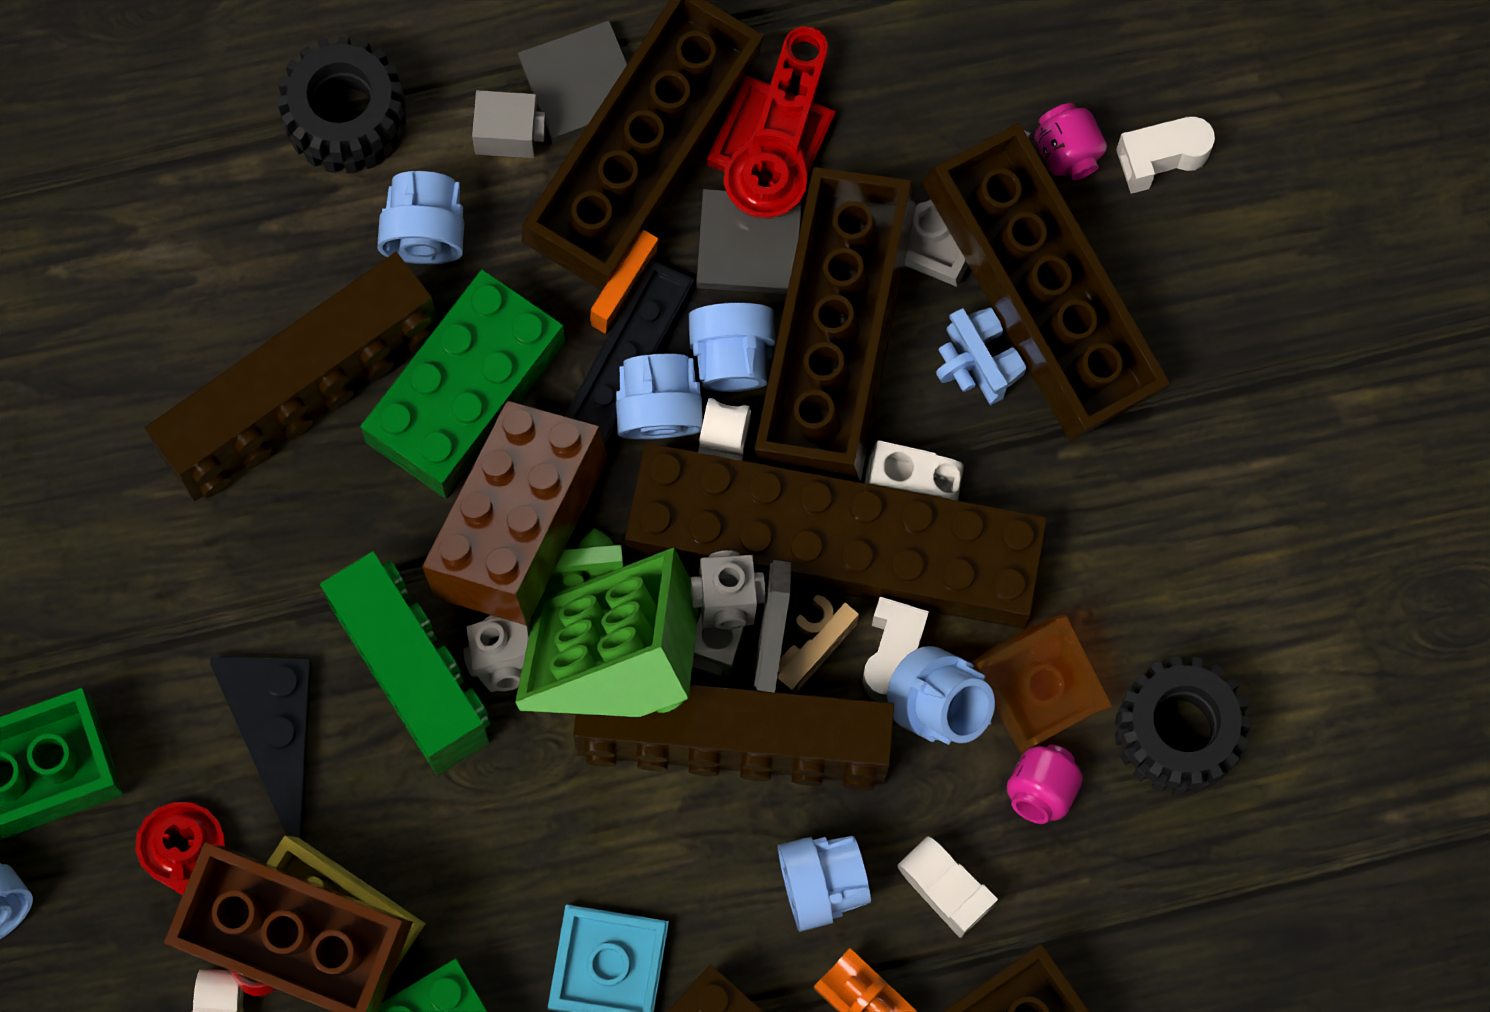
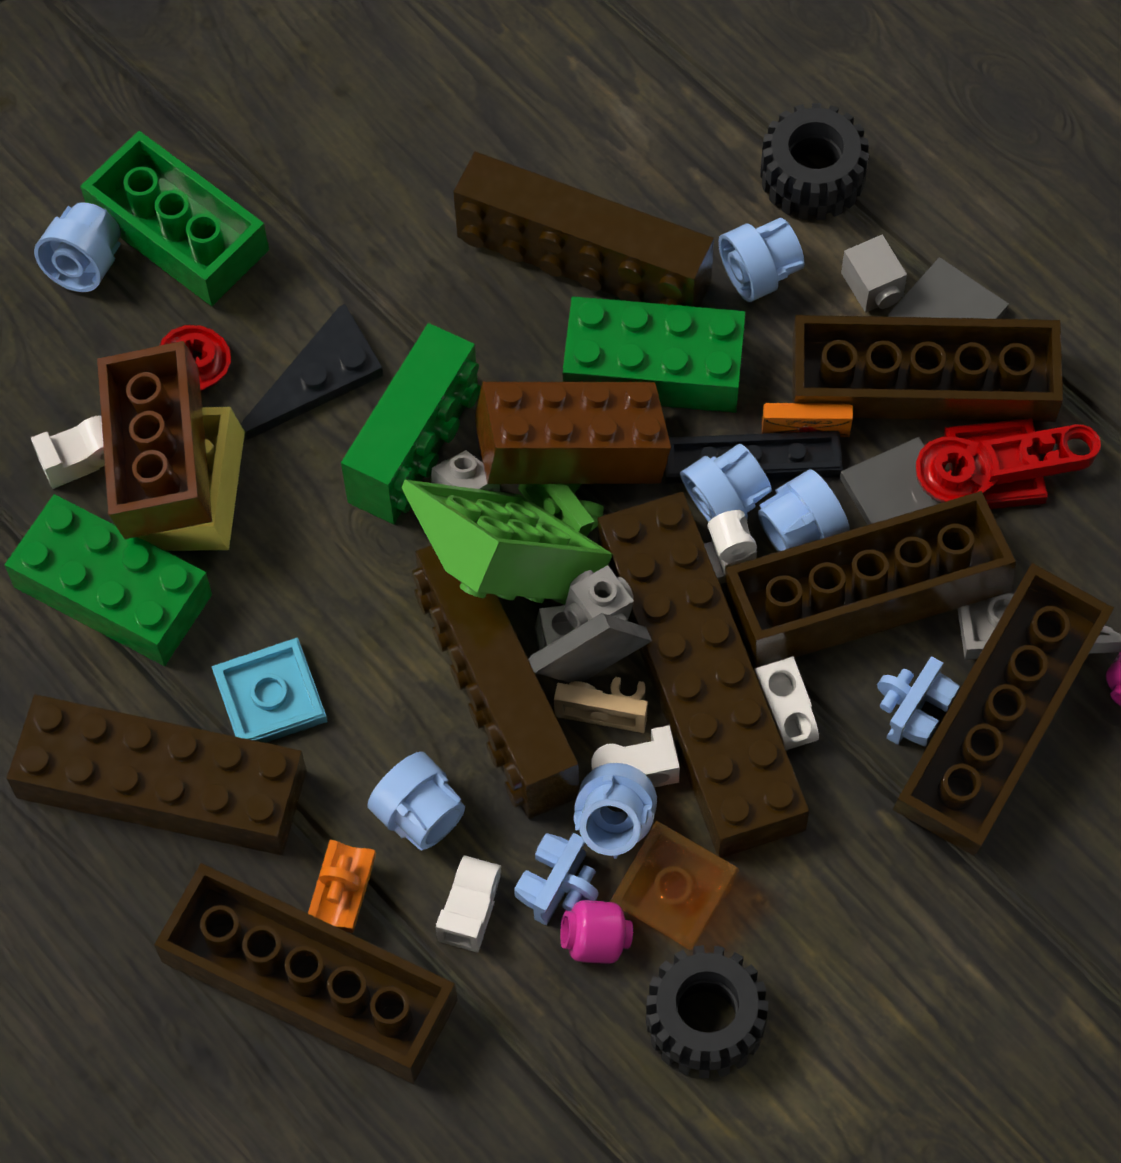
camera: 65 degrees right, 10 degrees down
none -> light blue hips [514,833,599,926]

